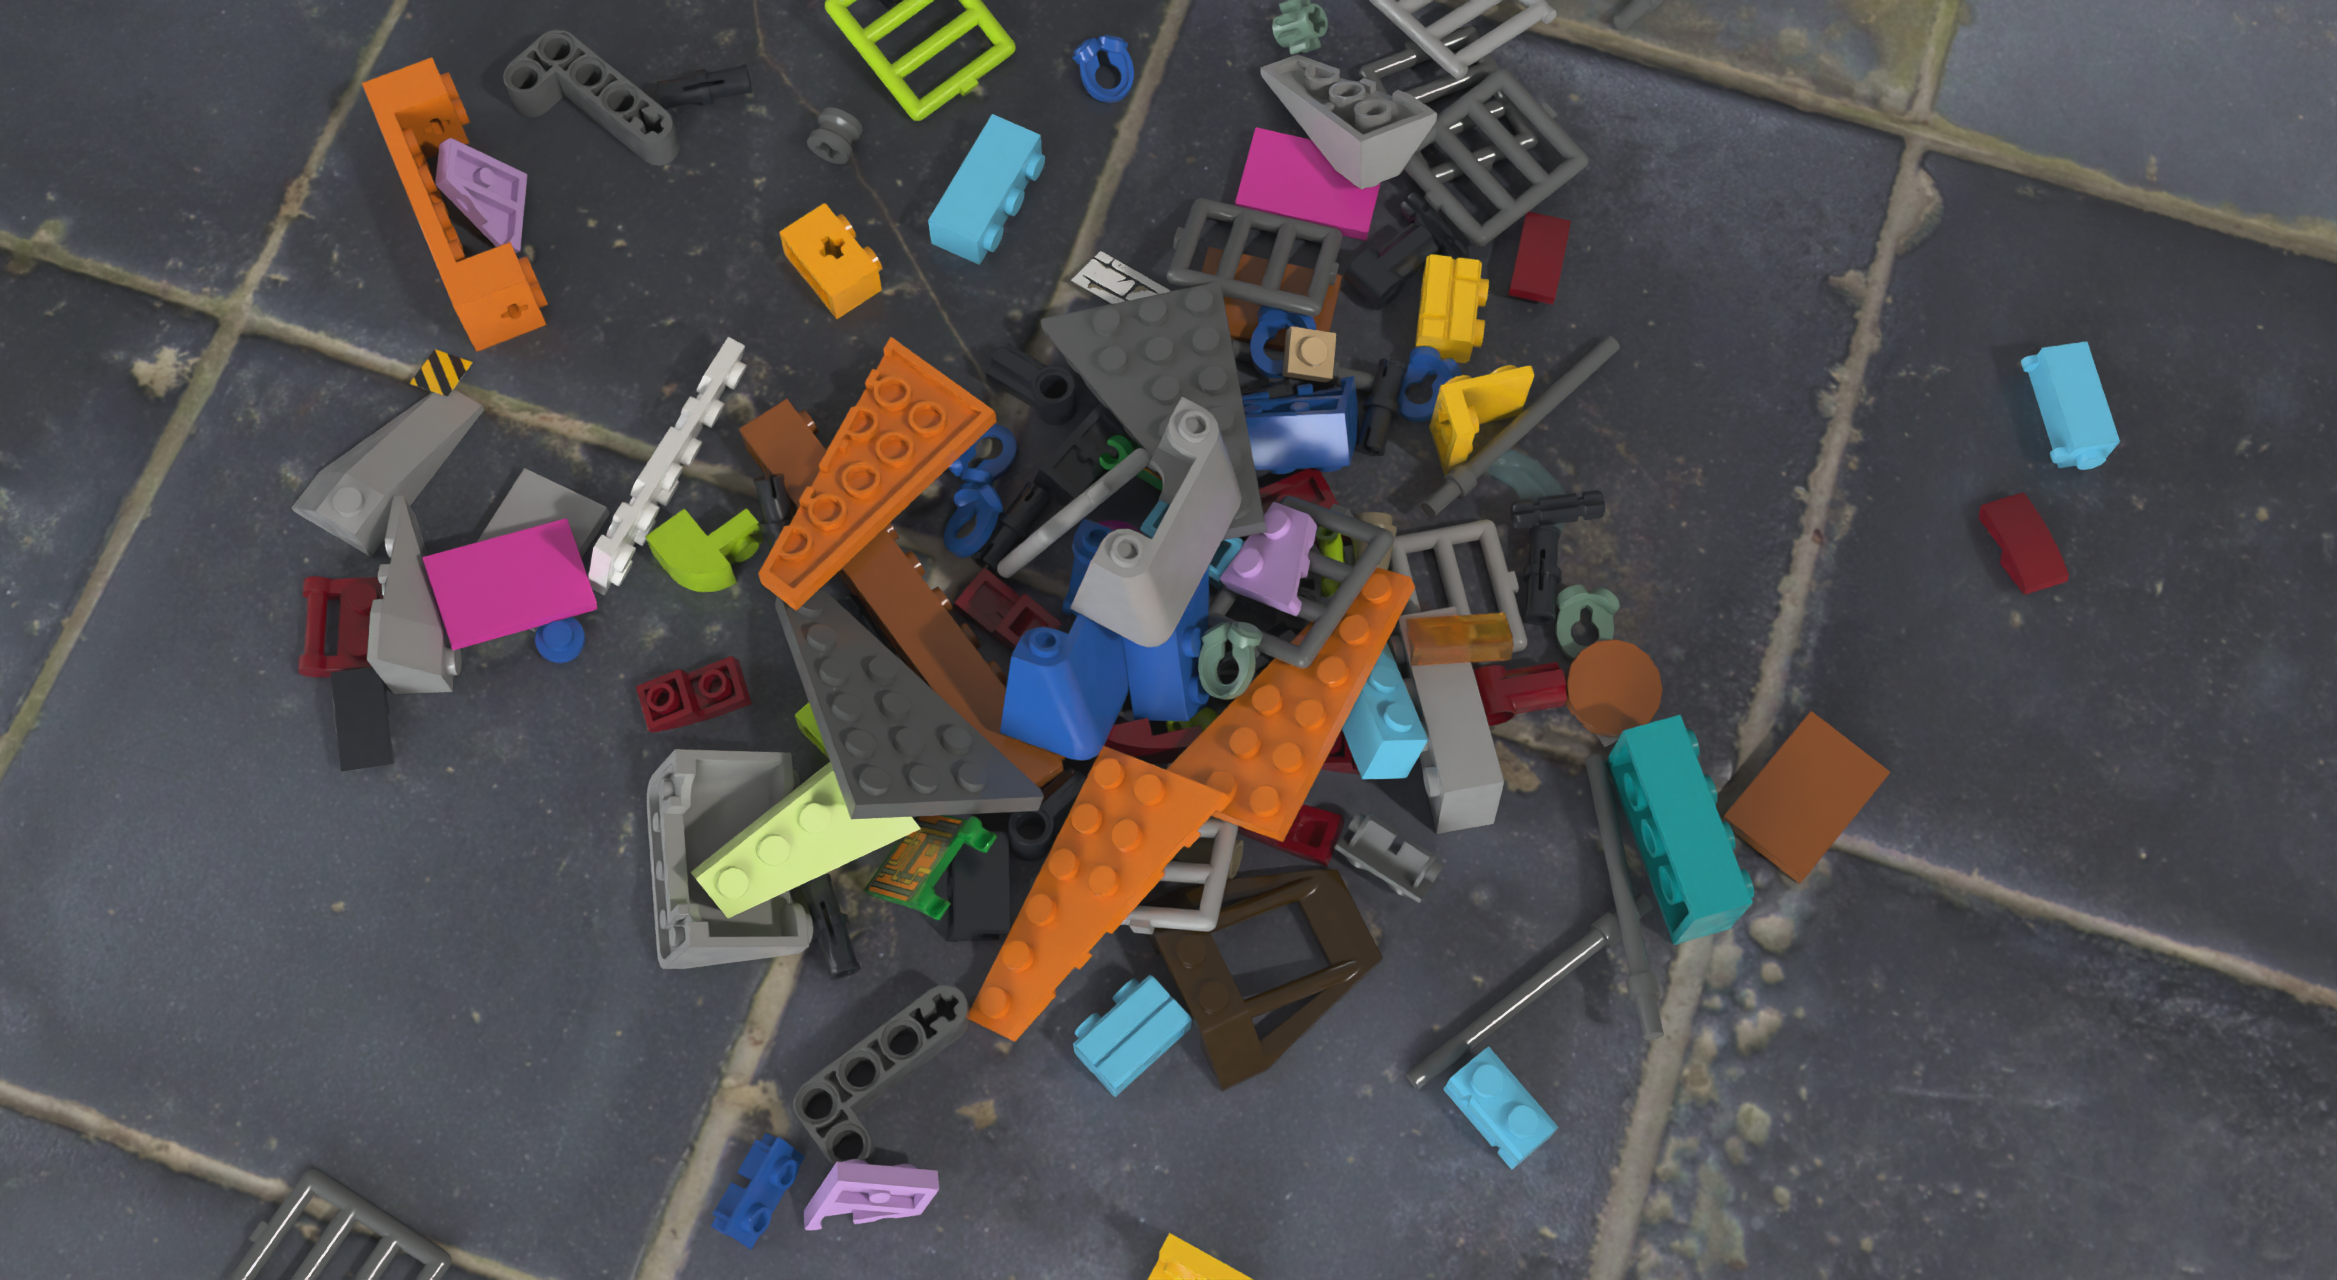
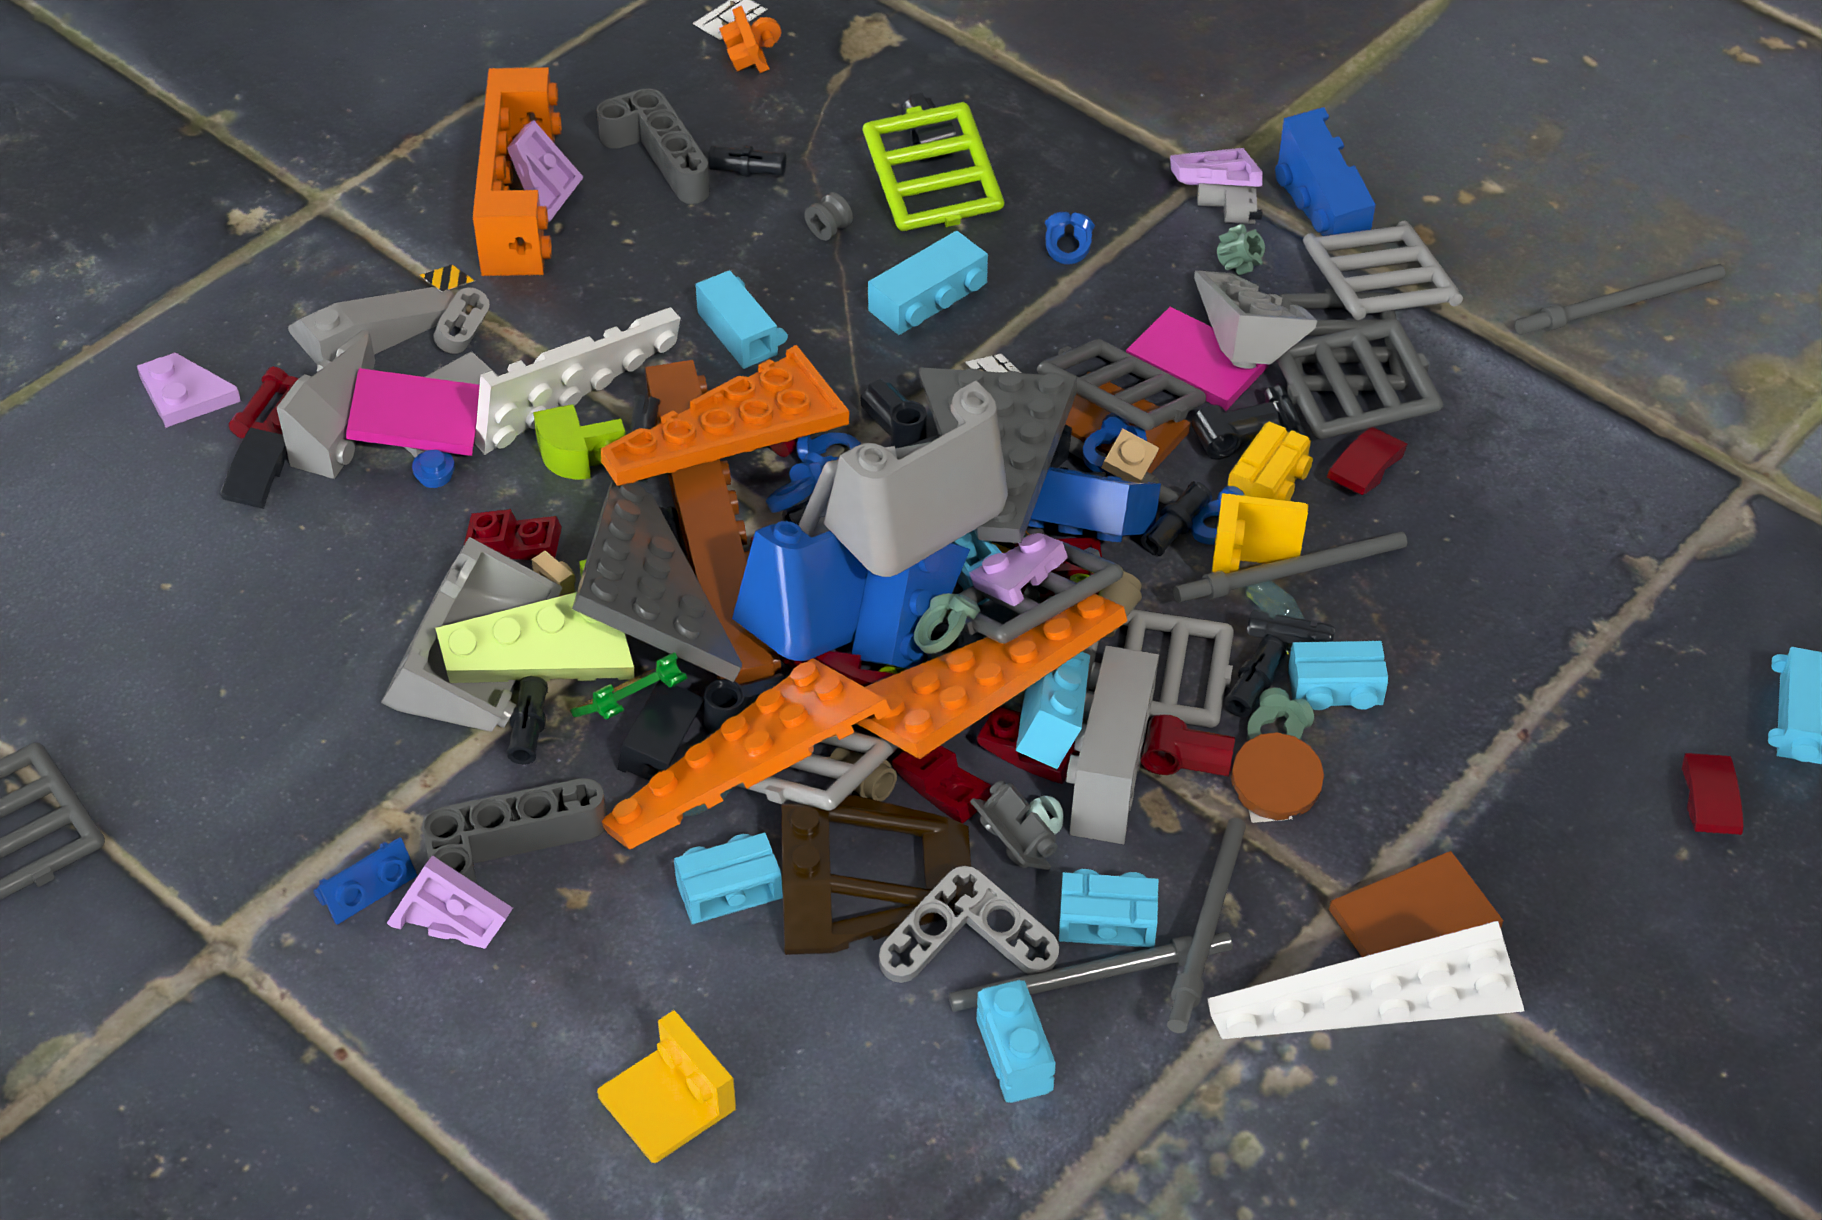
camera: 25 degrees right, 20 degrees down
light orange brick [779,203,882,319] -> none
clear orange slope [1406,612,1514,666] -> none
teal brick [1606,715,1754,945] -> none
none -> lavender wing [137,353,241,427]
none -> light grey beam [433,287,490,354]
none -> tan plate [532,551,576,597]
none -> medium azure brick [696,270,788,369]
none -> light grey beam [879,866,1059,983]
none -> light aqua hinge [1026,795,1063,834]
none -> medium azure brick [1059,869,1158,948]
none -> white wing [1208,921,1525,1039]
none -> medium azure brick [1288,641,1388,710]

